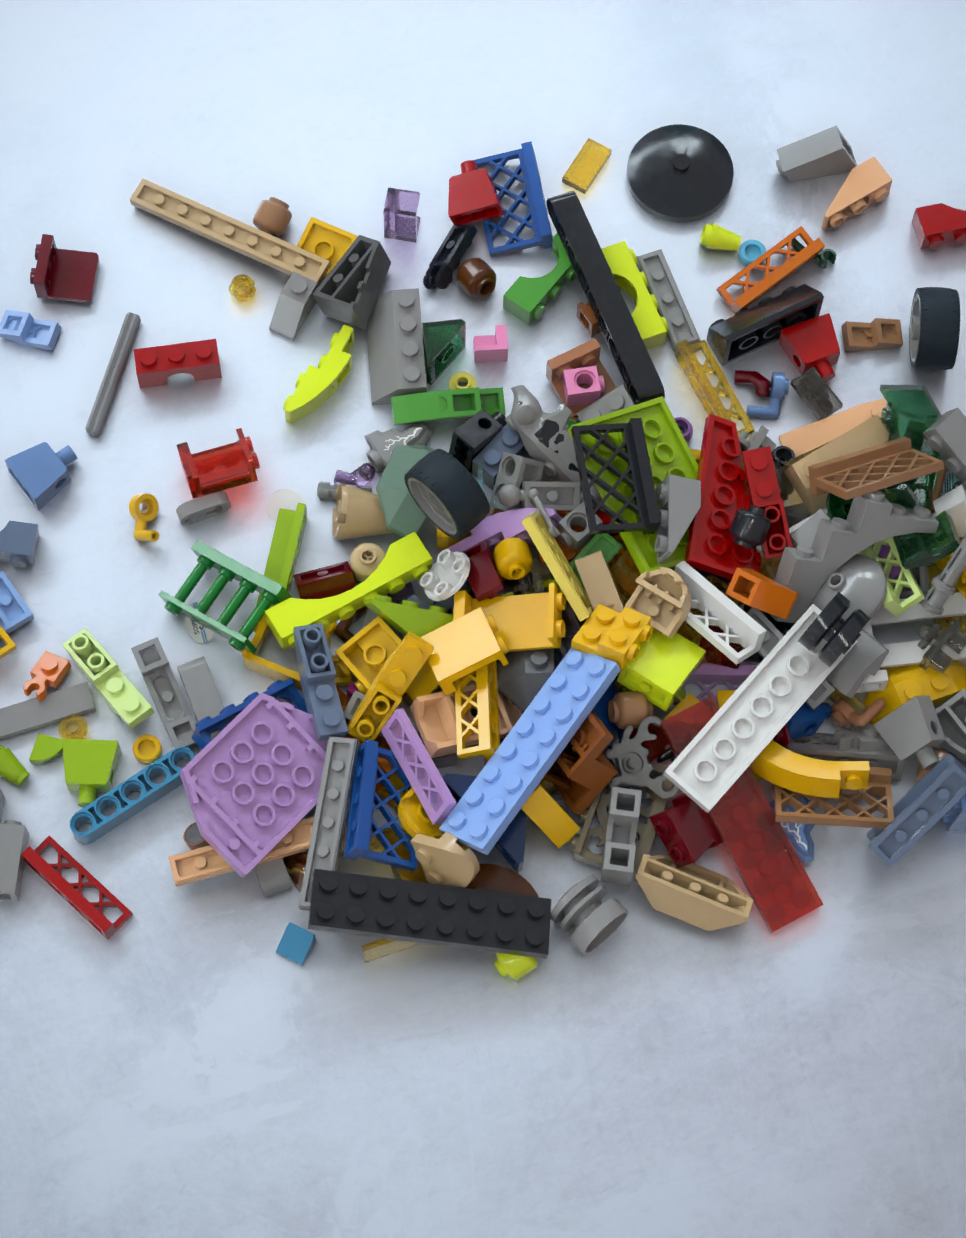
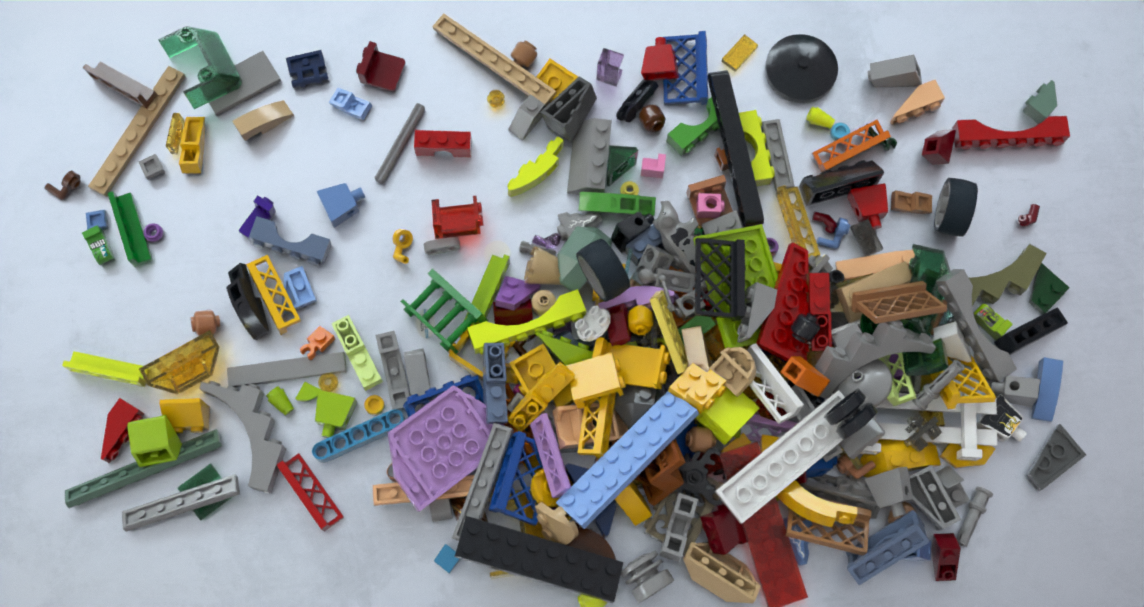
camera: 10 degrees right, 5 degrees up
none -> medium lavender wing [495,276,541,310]
none -> dark red slope [922,129,956,165]

